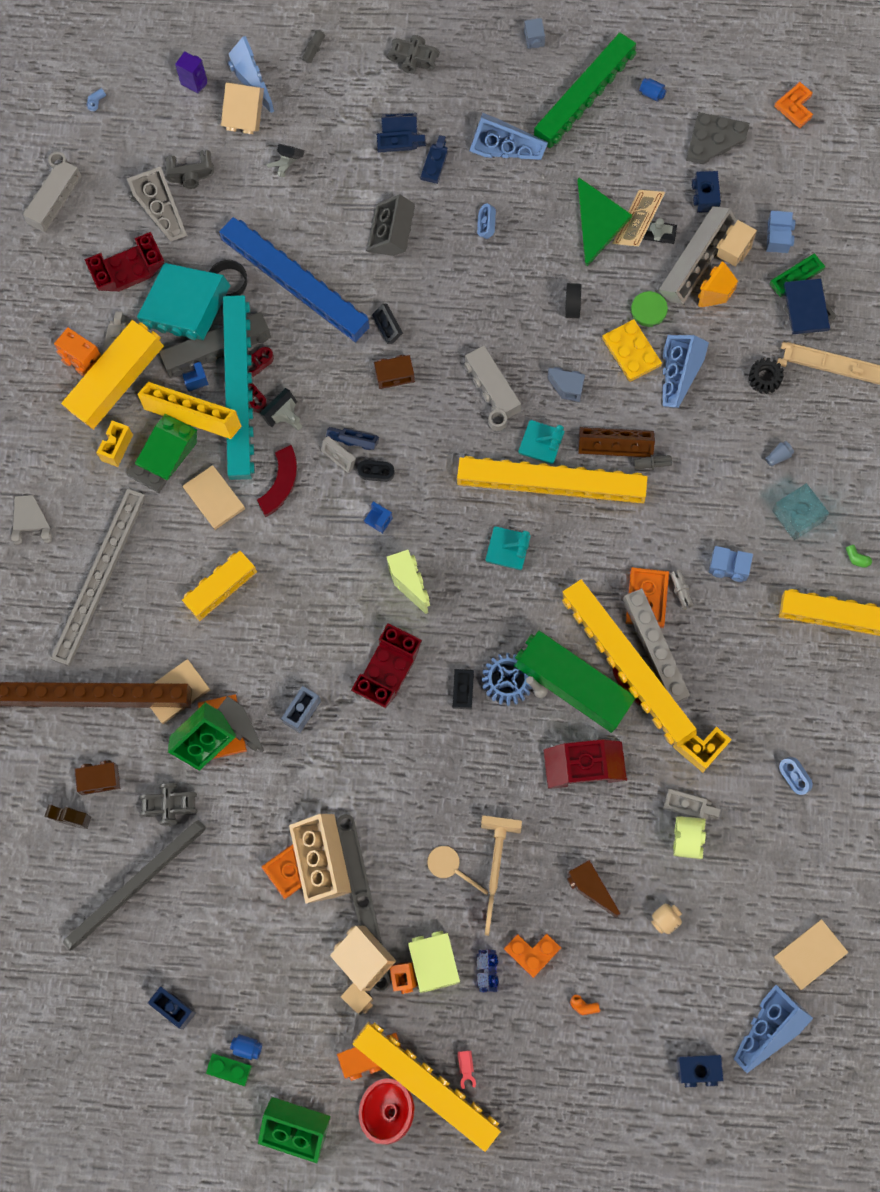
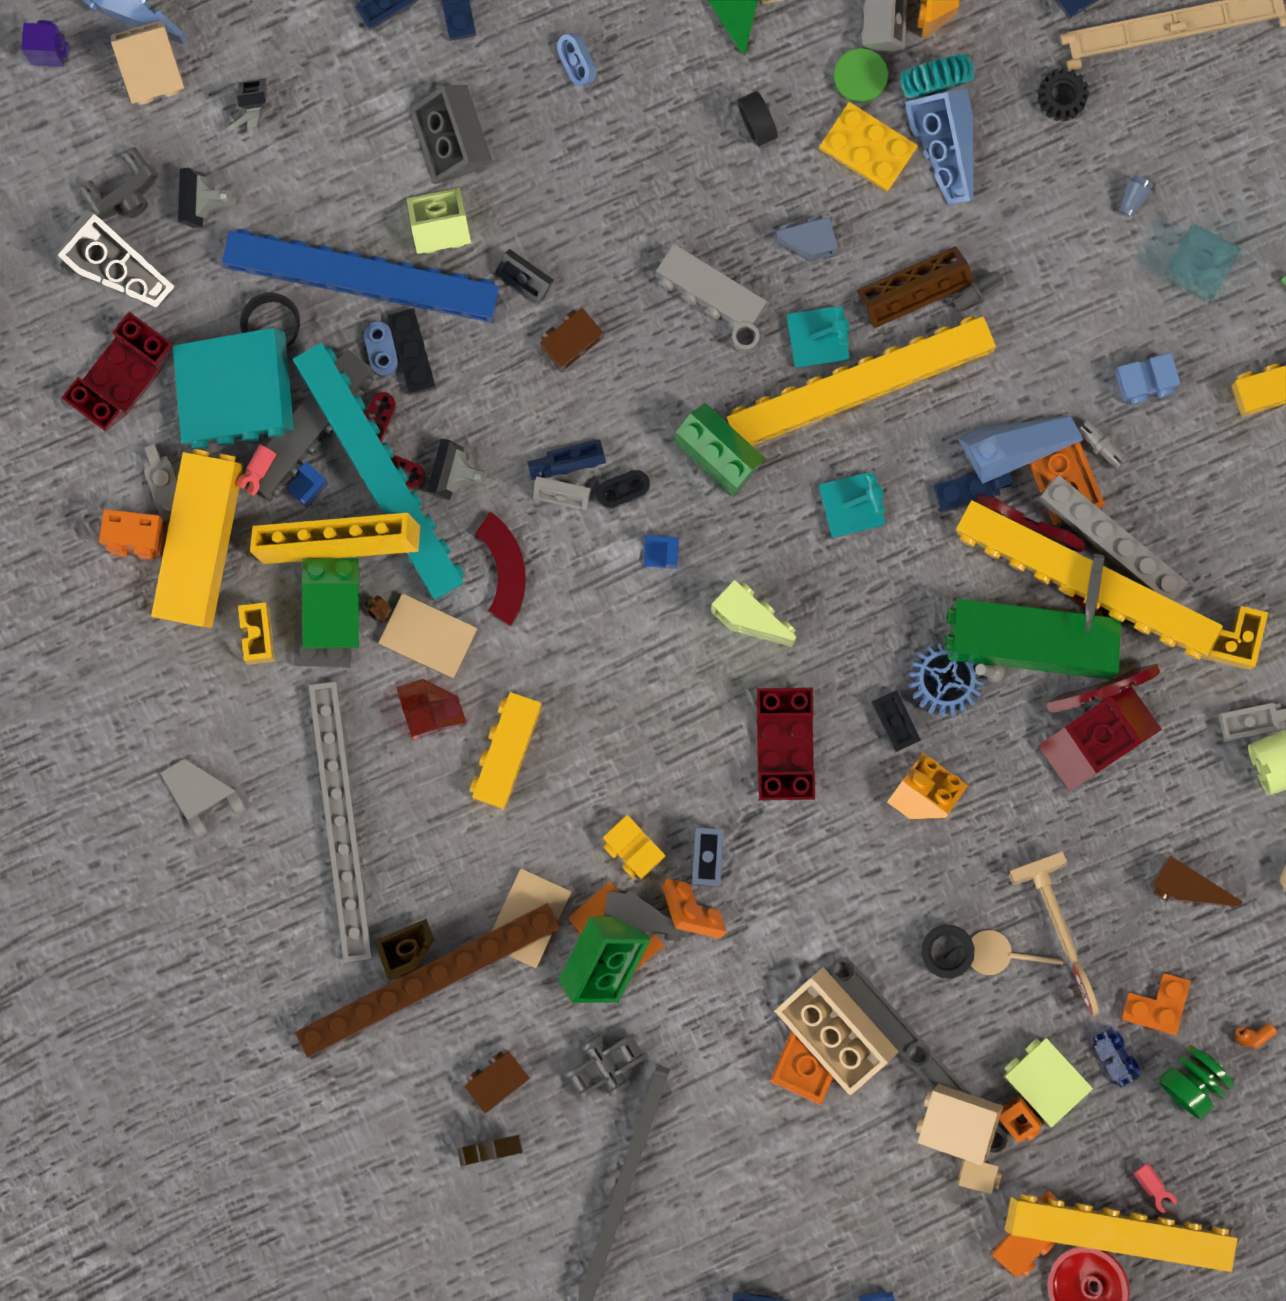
camera: 30 degrees left, 10 degrees up
none -> piece [178,167,236,228]
none -> coral bar [236,445,277,496]
none -> medium blue plate [364,322,398,377]
none -> reddish brown plate [365,595,391,624]
none -> dark brown slope [375,919,434,981]
none -> black plate [387,308,436,395]
none -> clear red slope [396,679,467,740]
none -> yellowish green slope [406,188,471,254]
none -> yellow brick [602,815,666,880]
none -> orange plate [662,878,727,939]
none -> green slope [674,403,766,497]
none -> light orange slope [887,753,968,819]
none -> teal gear [900,54,975,98]
none -> black tyre [921,925,975,979]
none -> dark blue hinge [933,473,1013,513]
none -> medium blue wedge [958,416,1083,484]
none -> dark red tile [975,494,1085,552]
none -> dark red tile [1046,664,1160,713]
none -> dark grey piece [1085,554,1105,631]
none -> green wheel [1157,1045,1235,1121]

